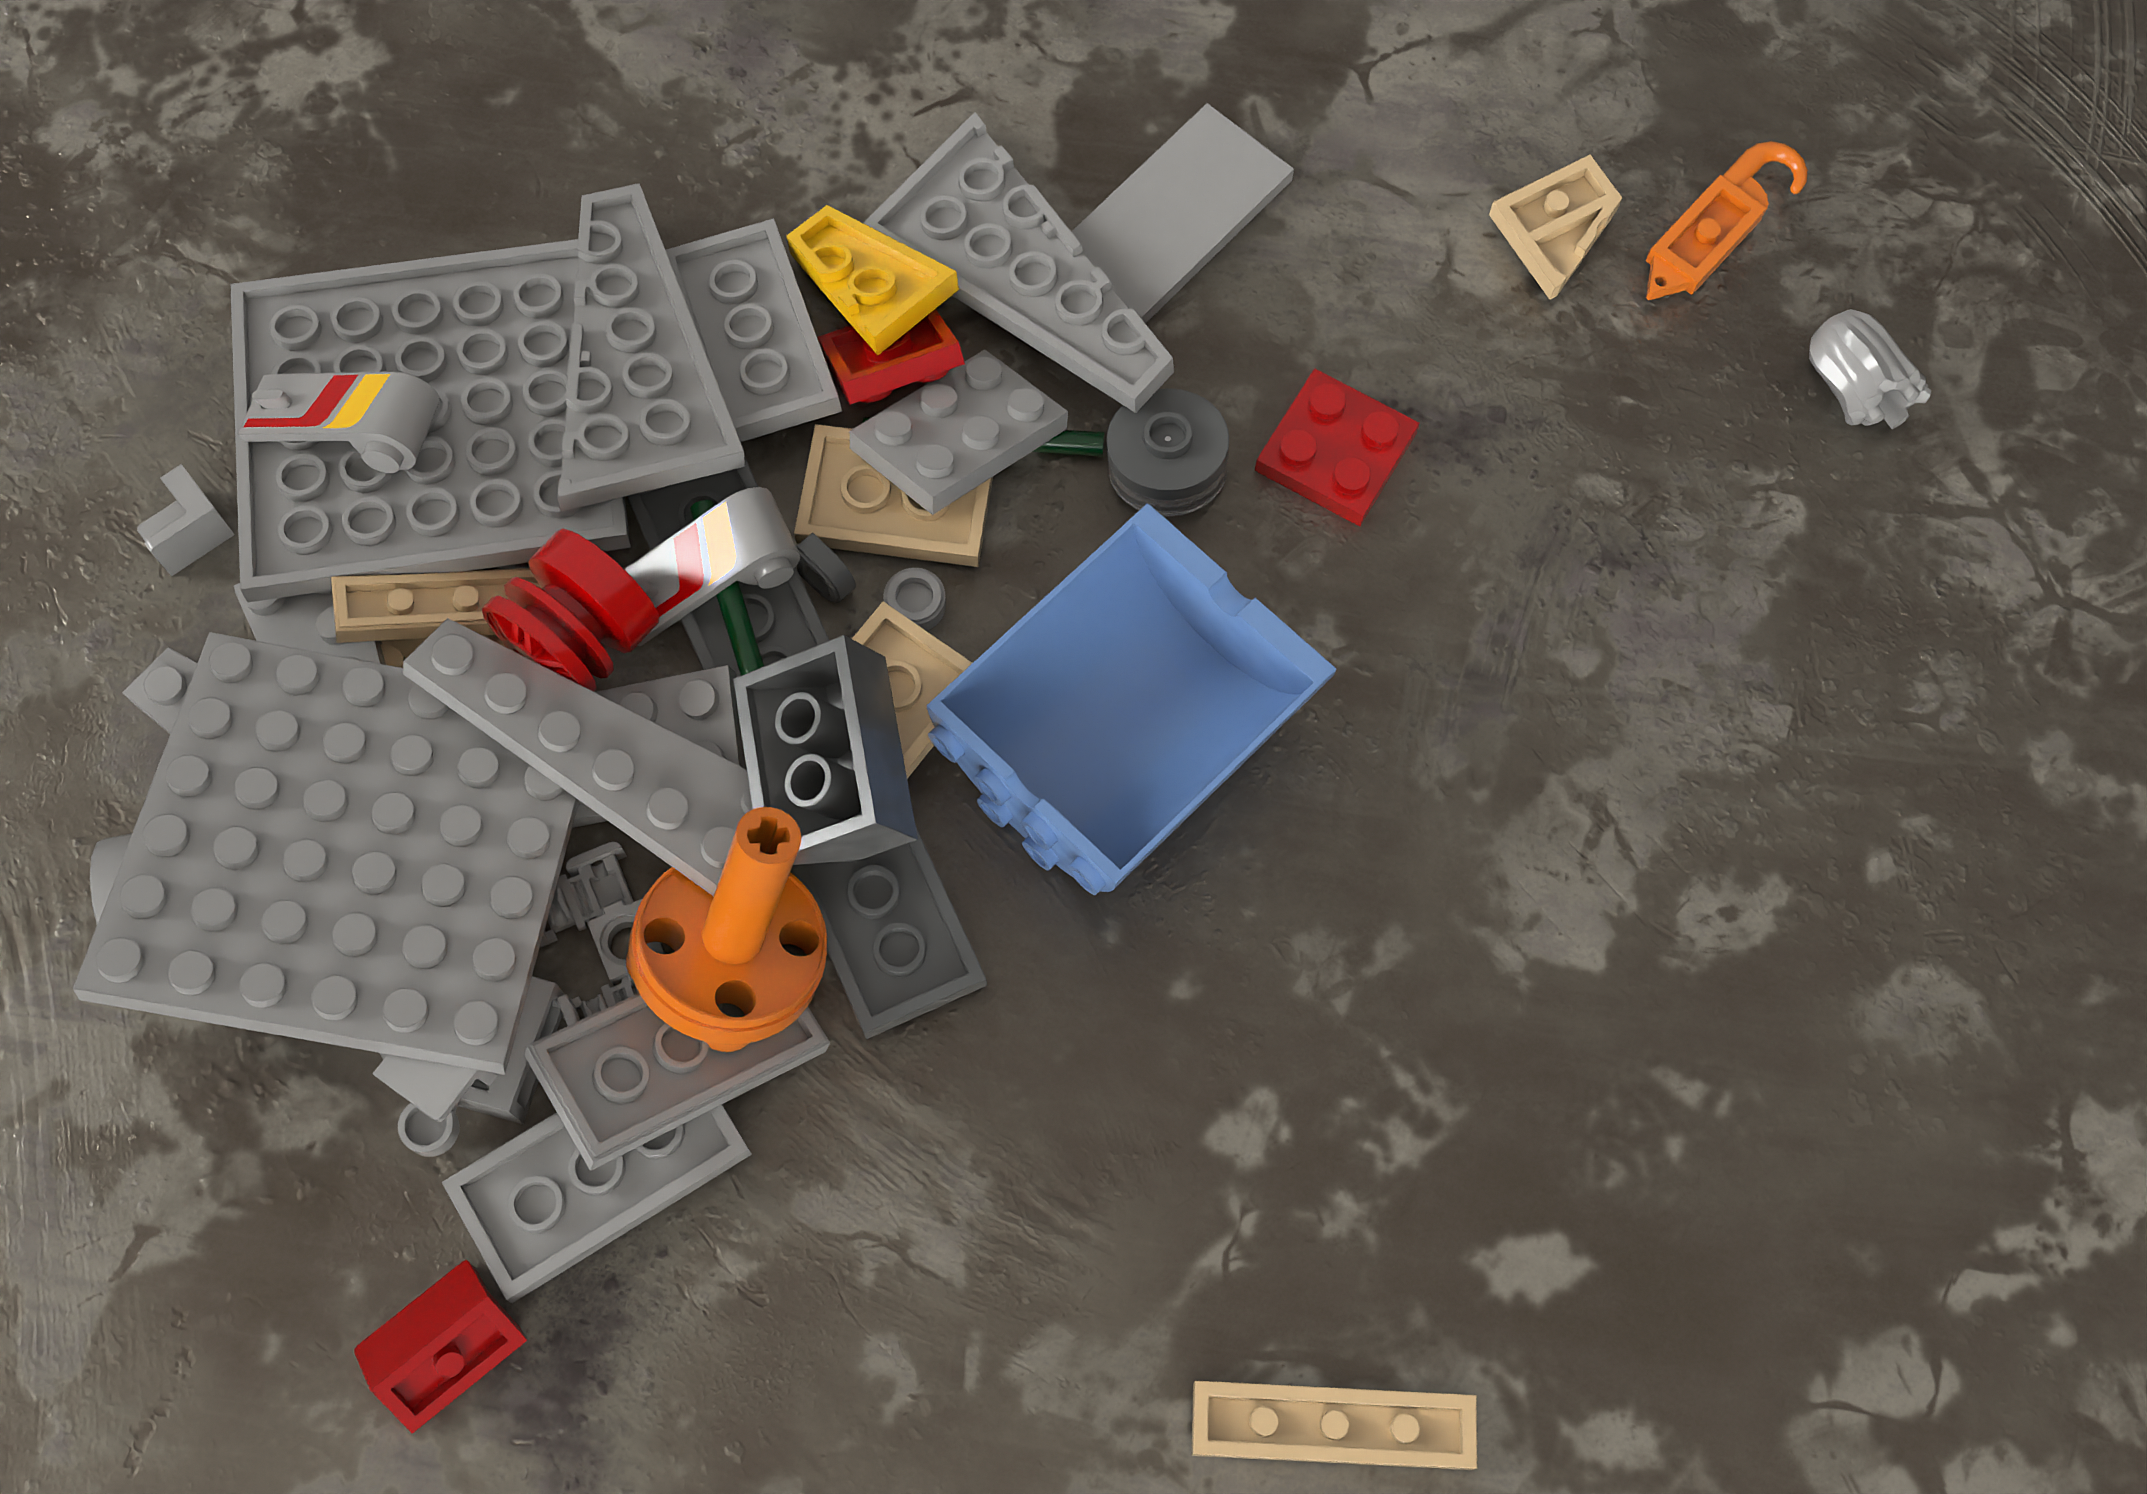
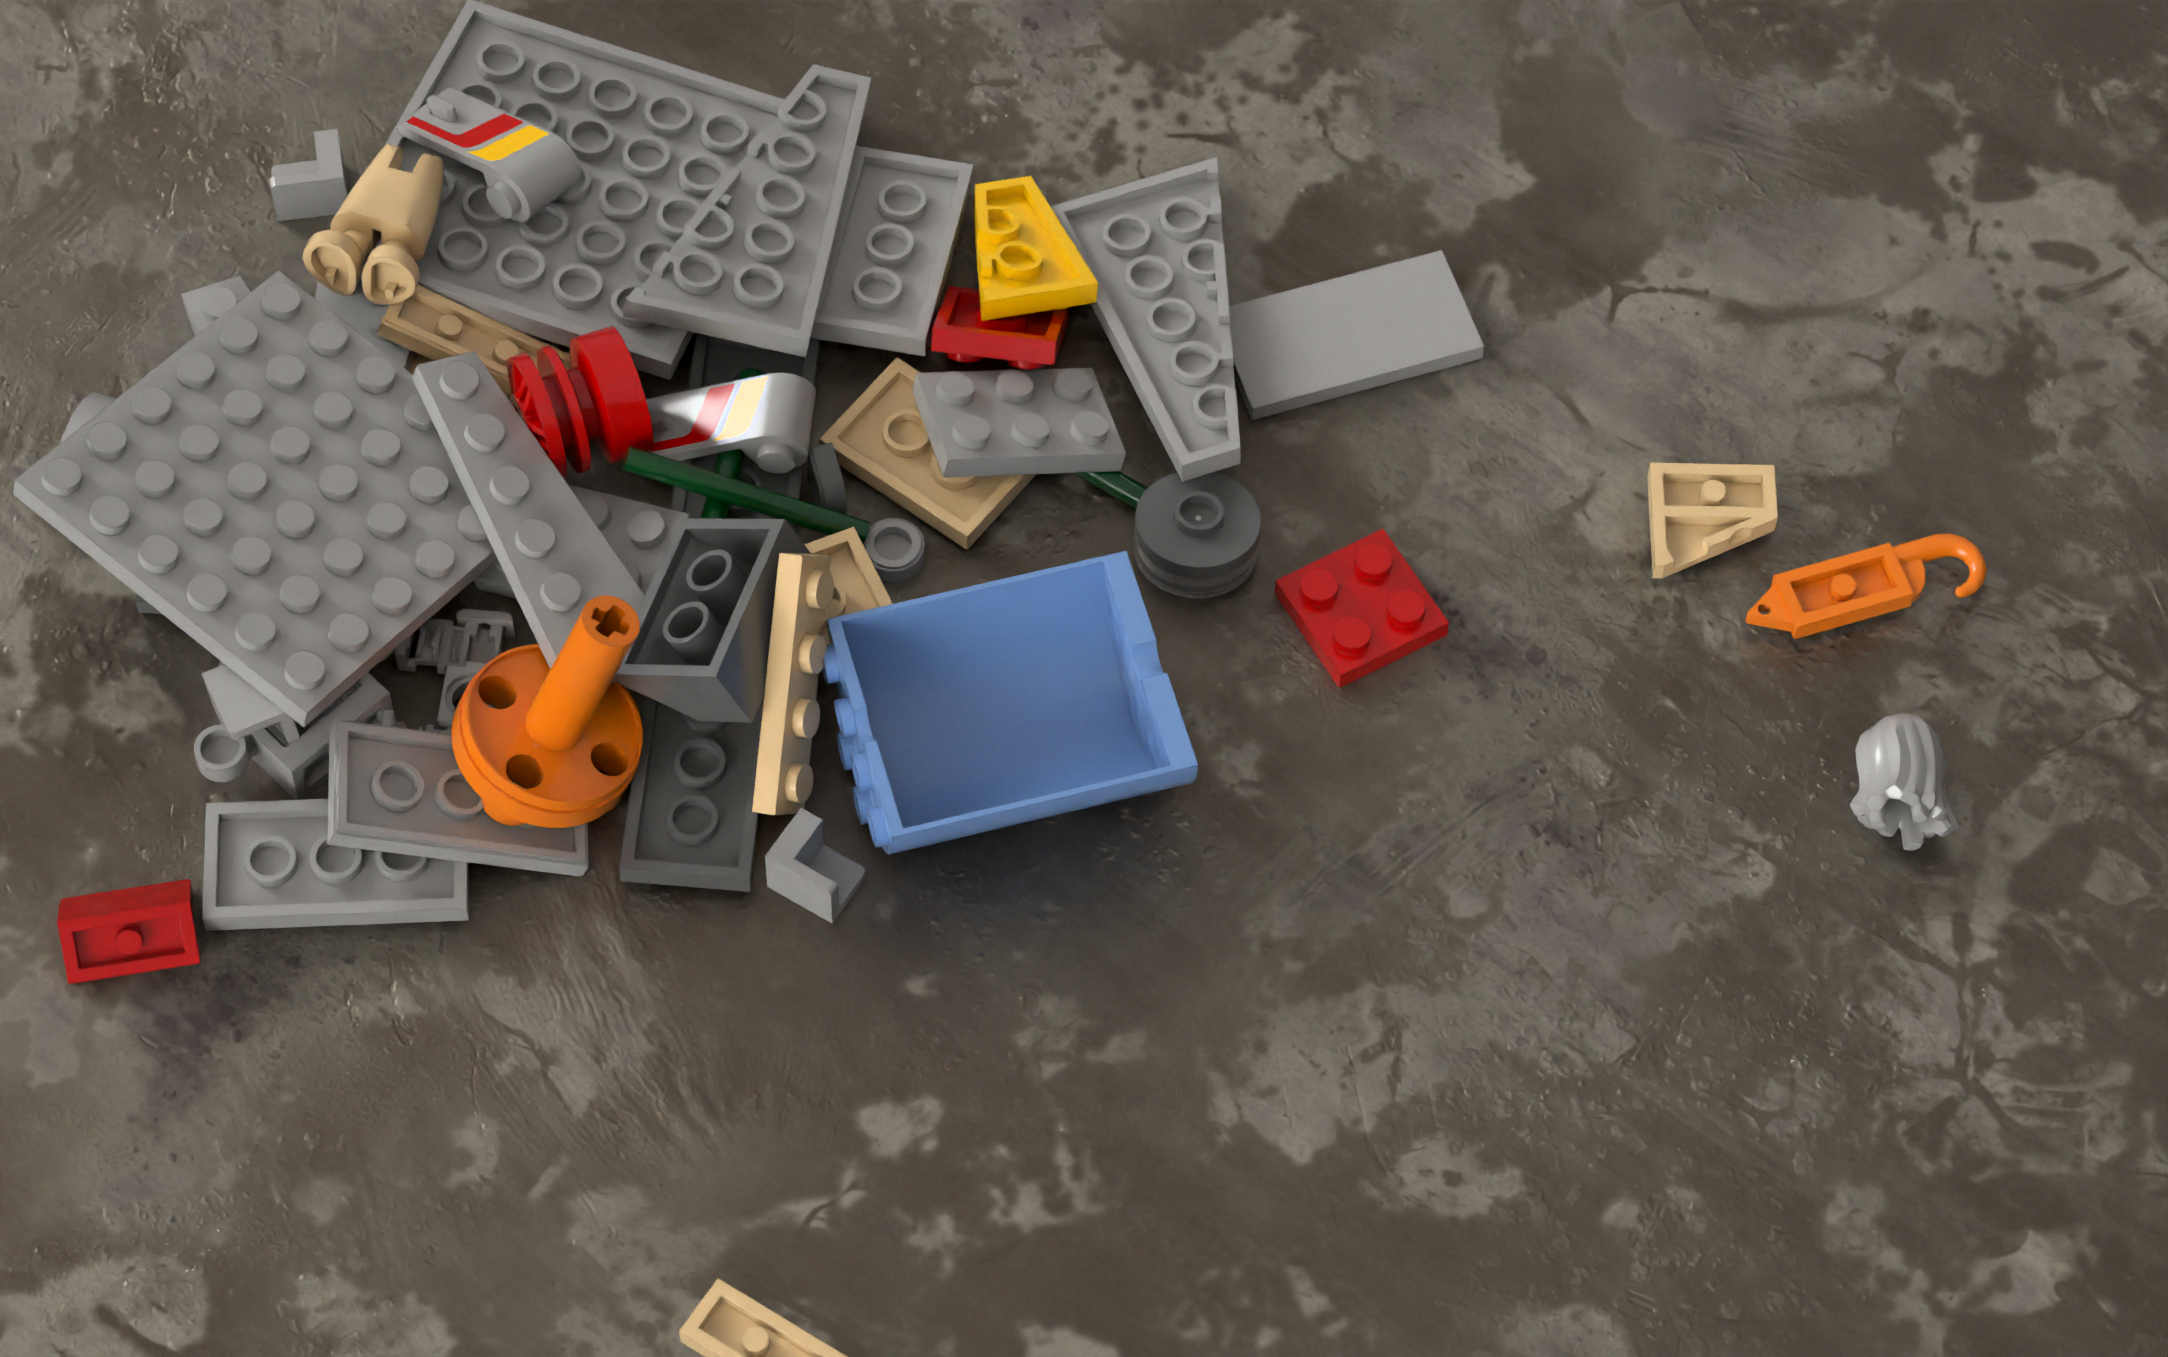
camera: 30 degrees right, 10 degrees down
none -> tan piece [303,144,444,305]
none -> dark green bar [622,446,870,544]
none -> tan plate [752,553,834,815]
none -> light grey panel [765,808,865,924]

